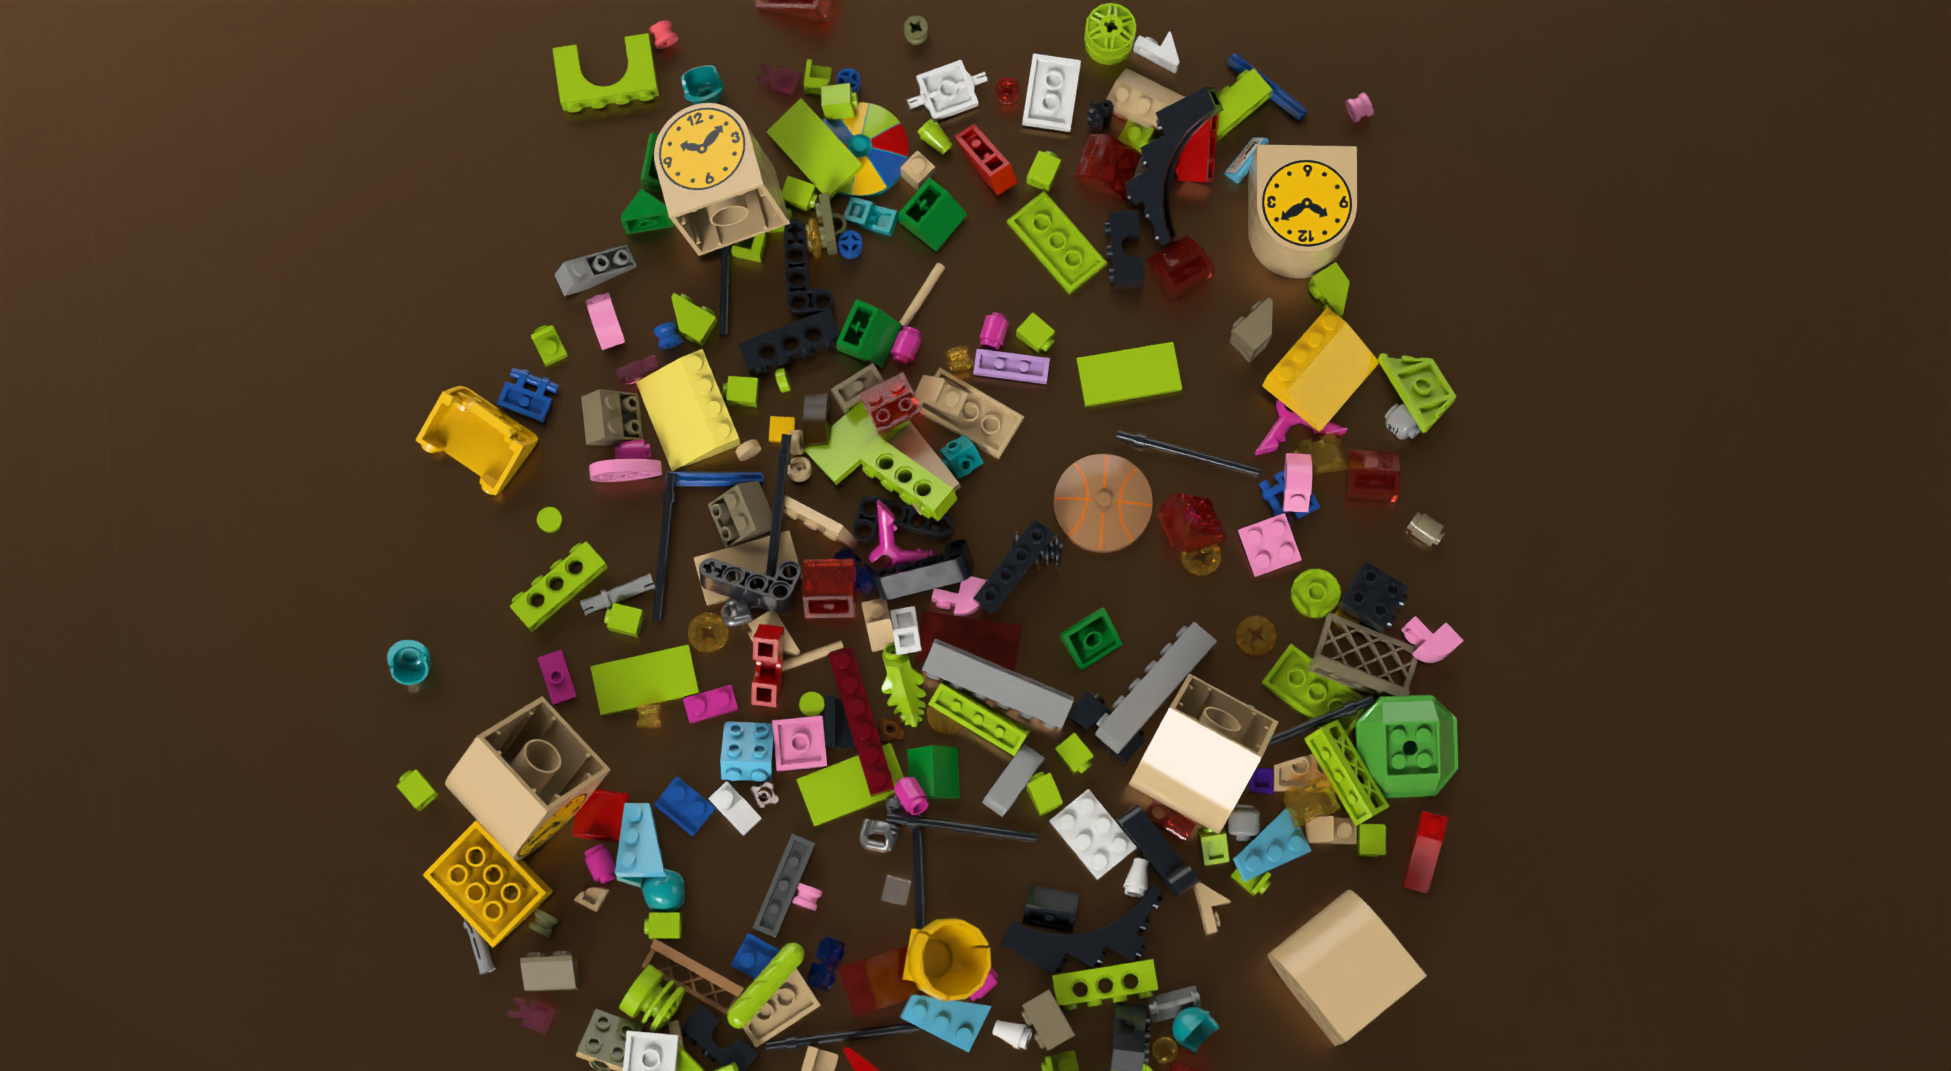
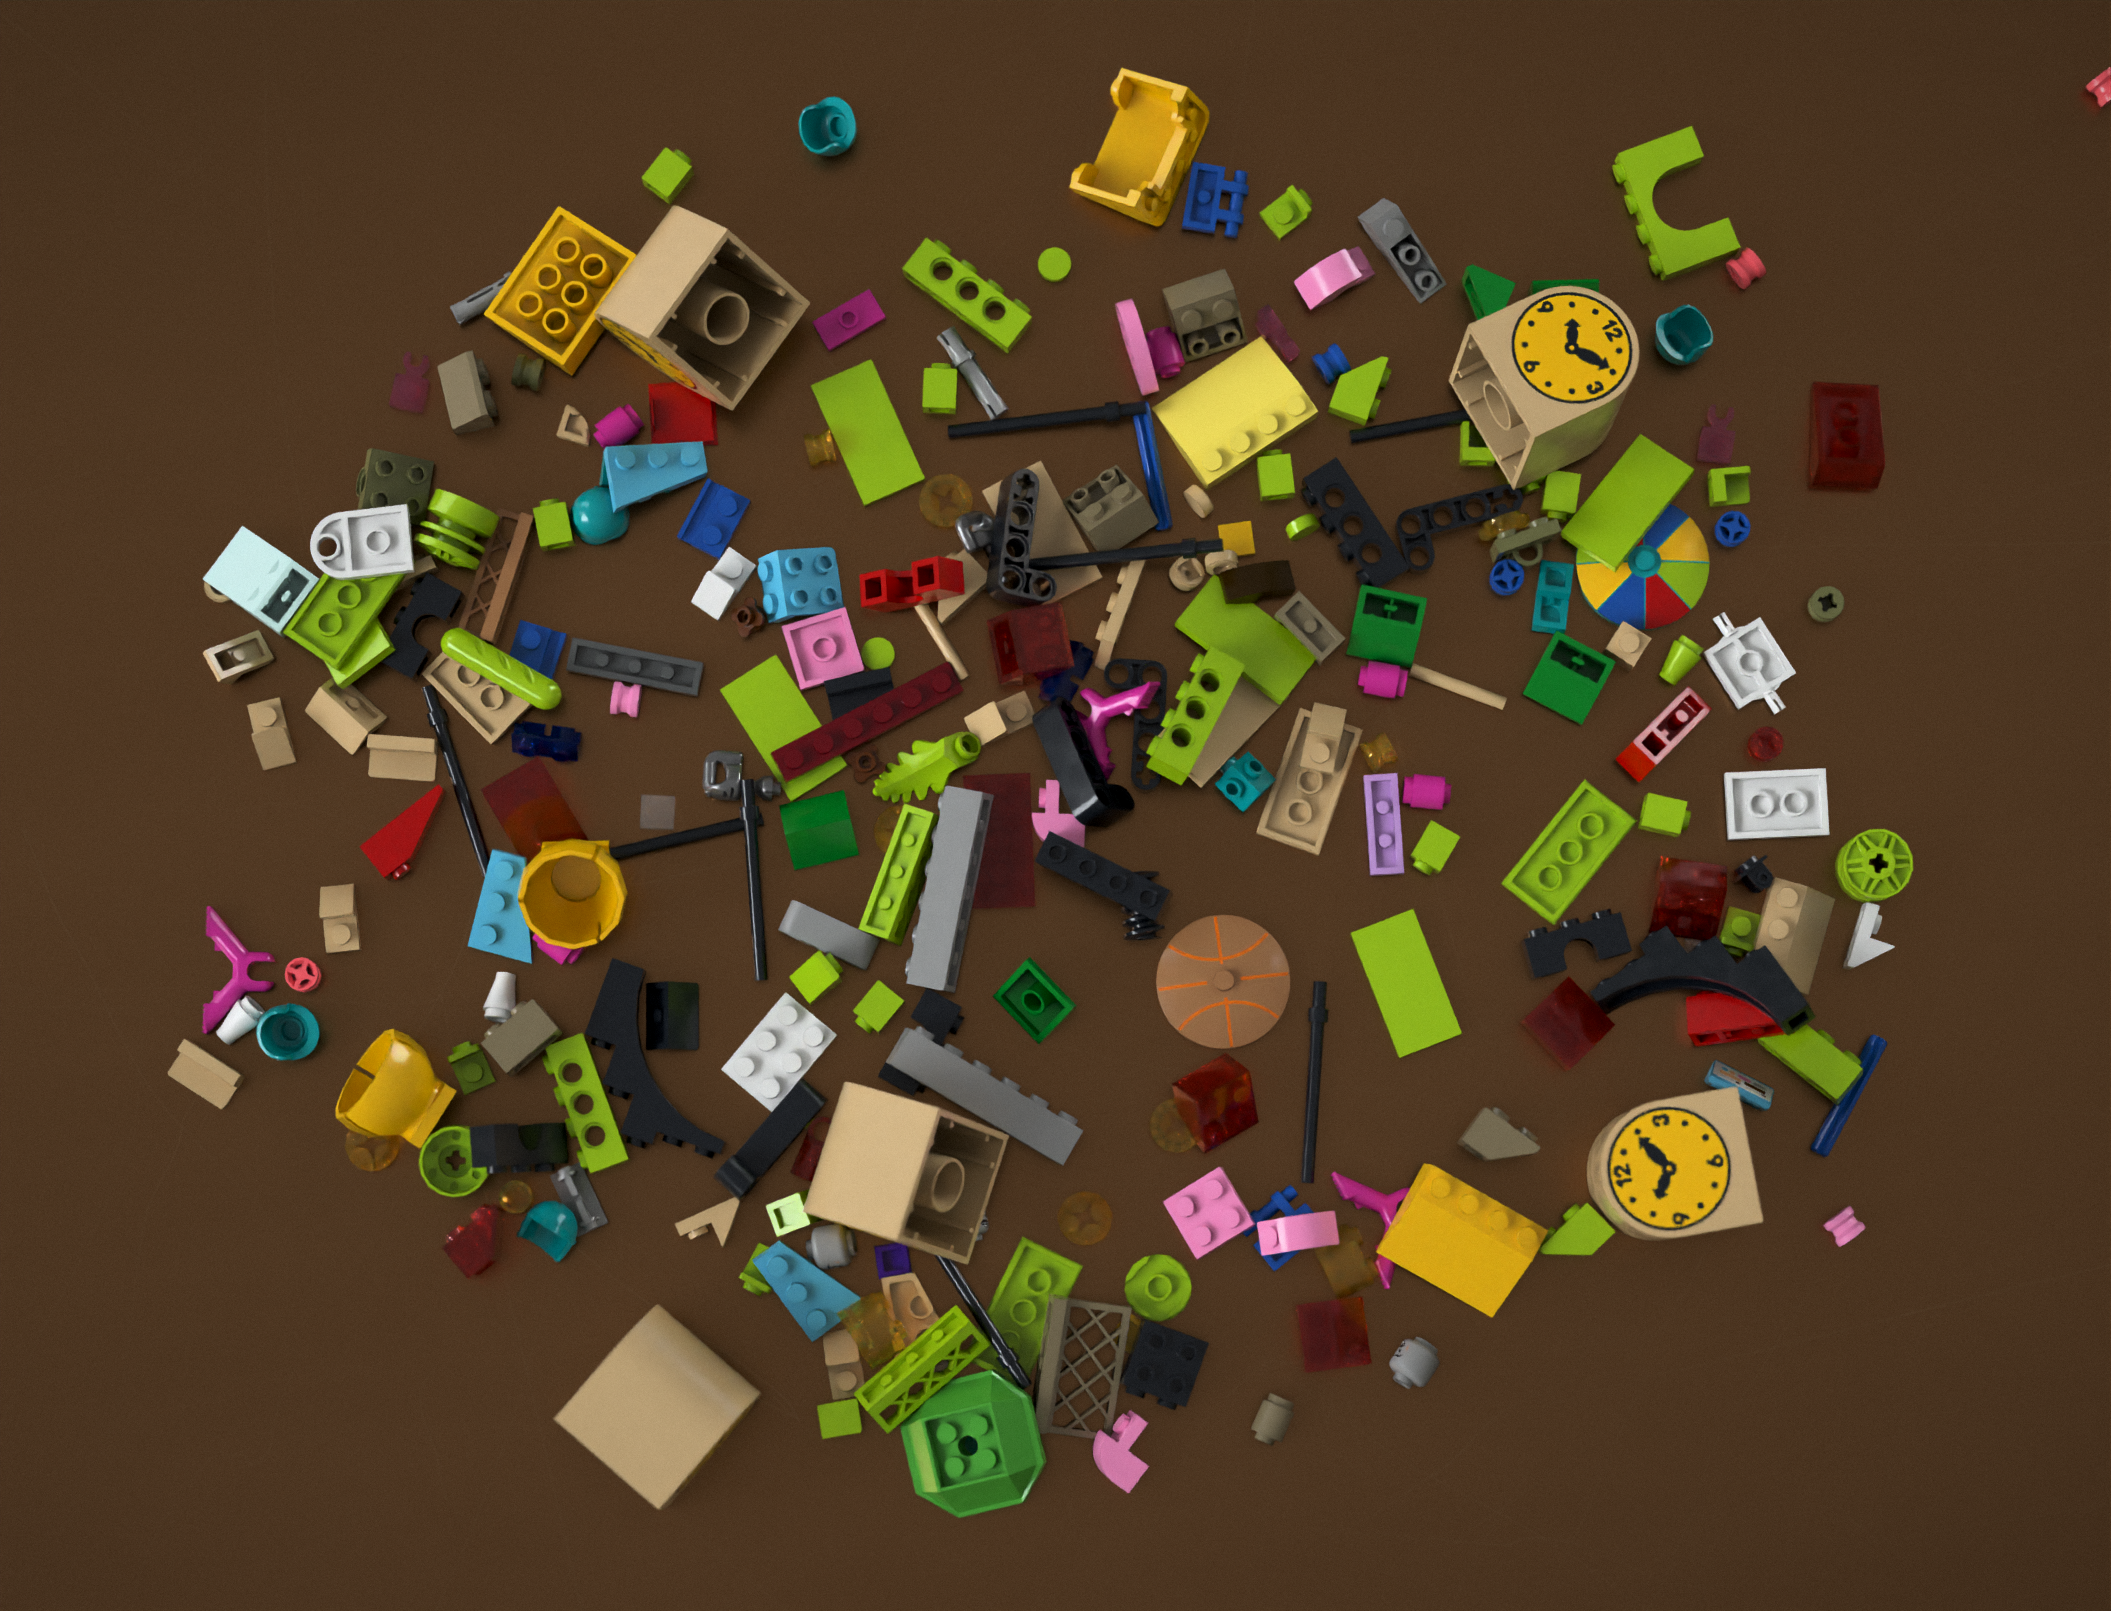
camera: 80 degrees right, 5 degrees up
dark pink plate [683,685,739,724] -> none
lime brick [821,83,859,121] -> none
clear red slope [859,372,924,435] -> none
white slope [890,606,922,655] -> none
dark pink brick [894,777,928,815] -> none
white cone [1123,858,1149,898] -> none
lime wing [1378,353,1457,433] -> none
red slope [1402,811,1448,894] -> none

